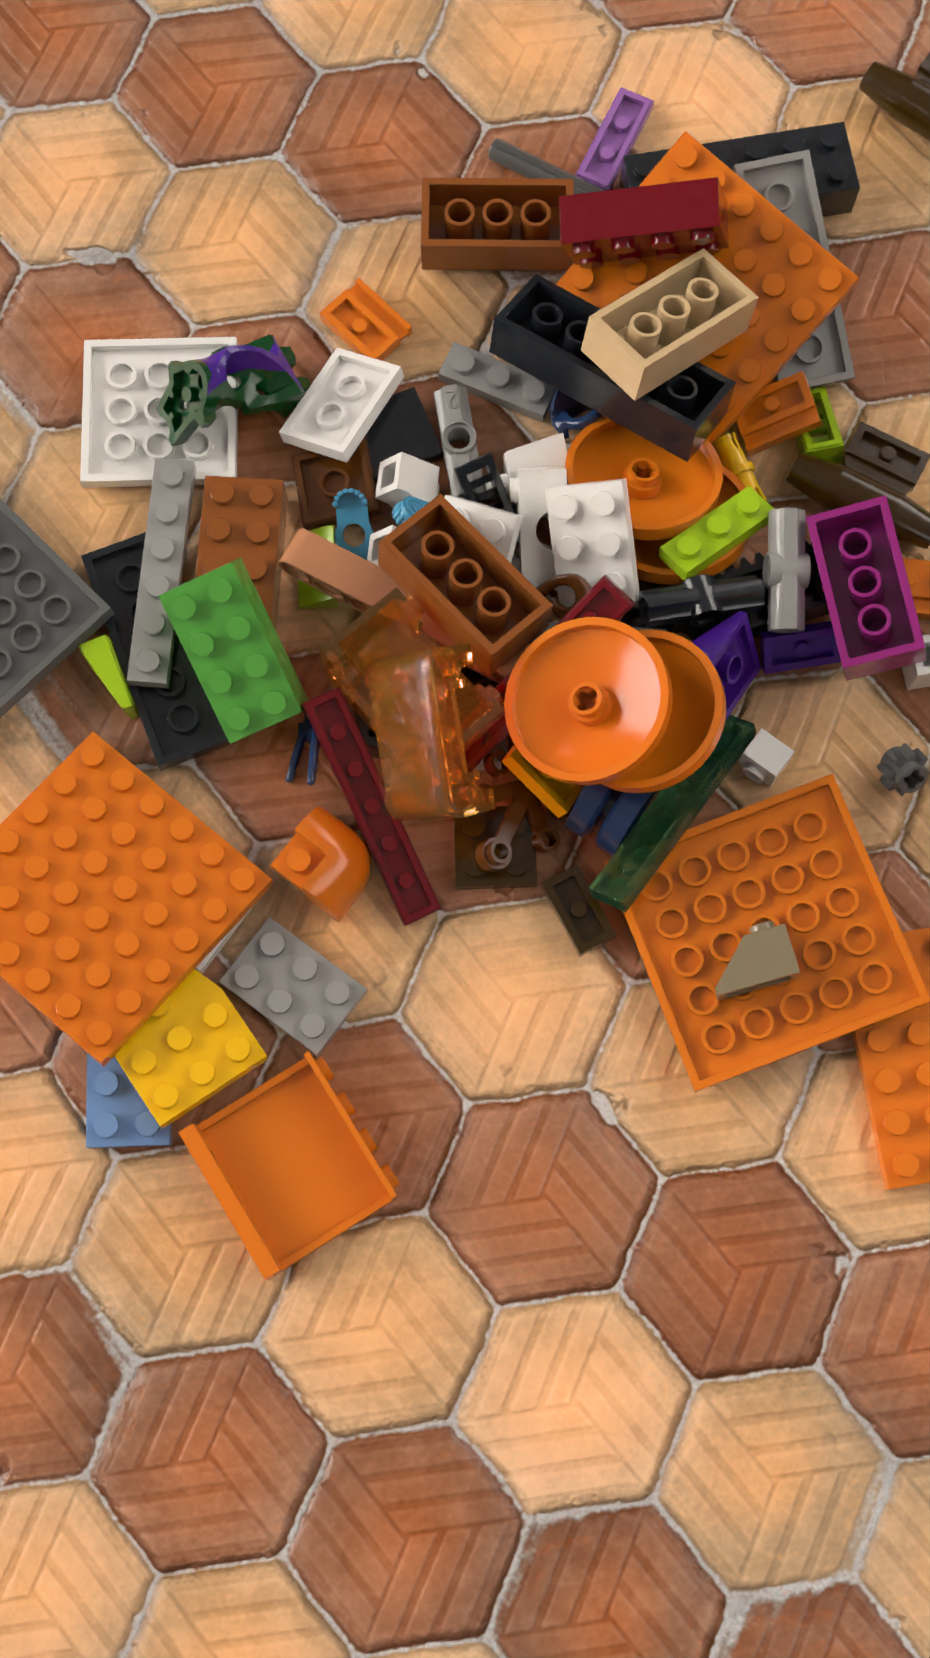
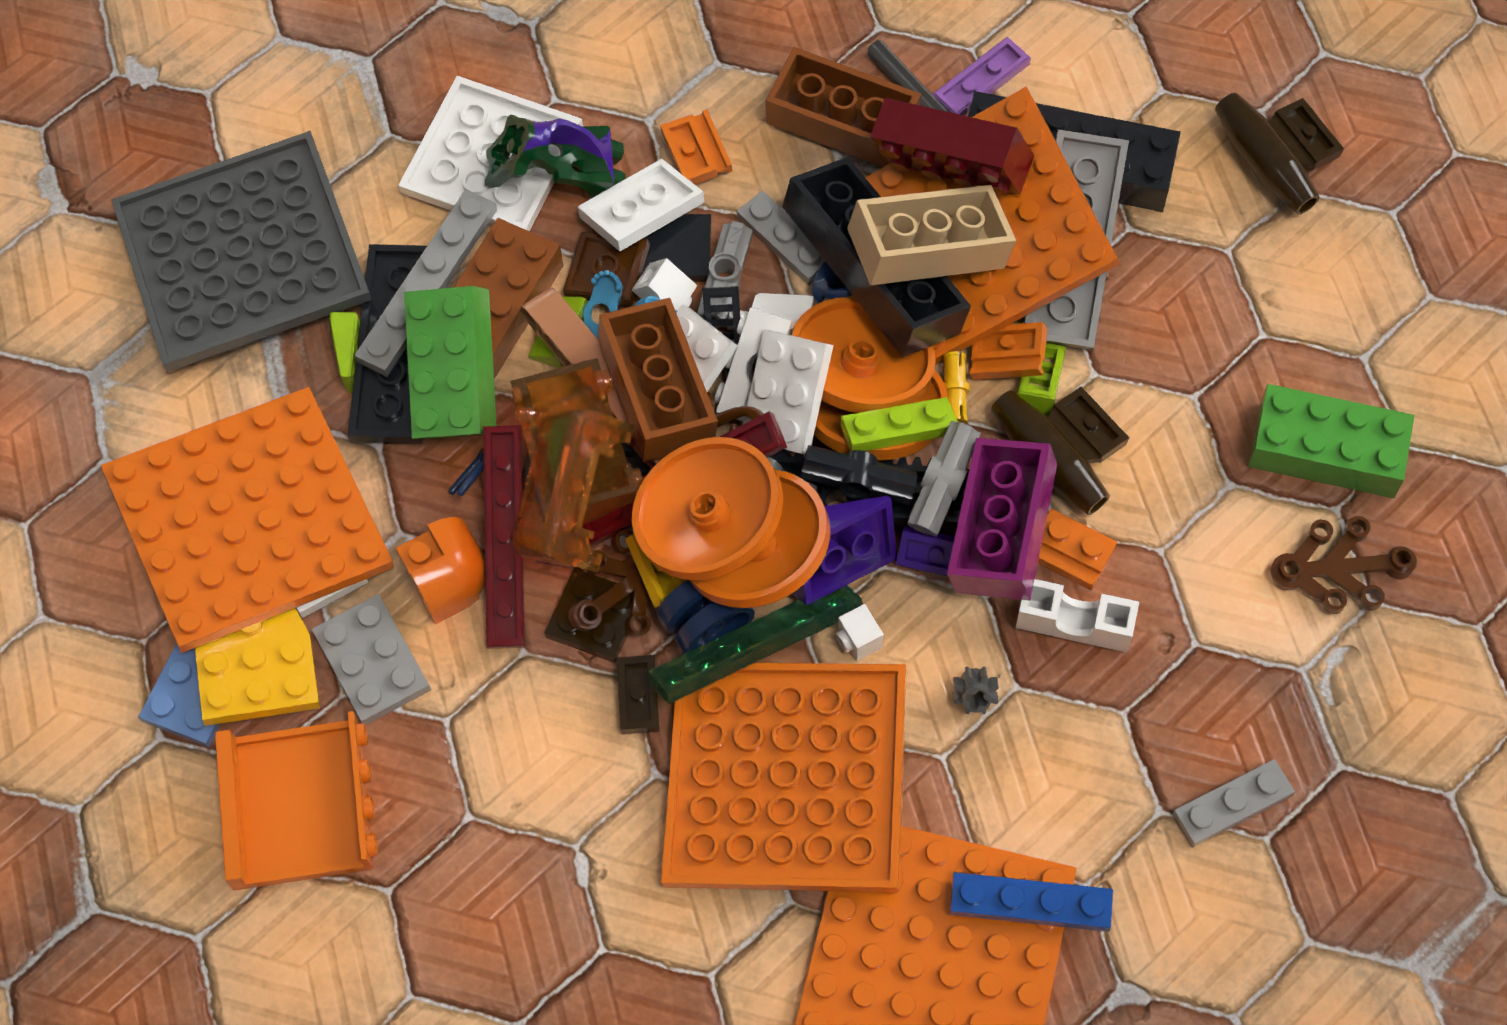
camera: 25 degrees right, 10 degrees down
dark tan slope [715,921,800,1001] -> none

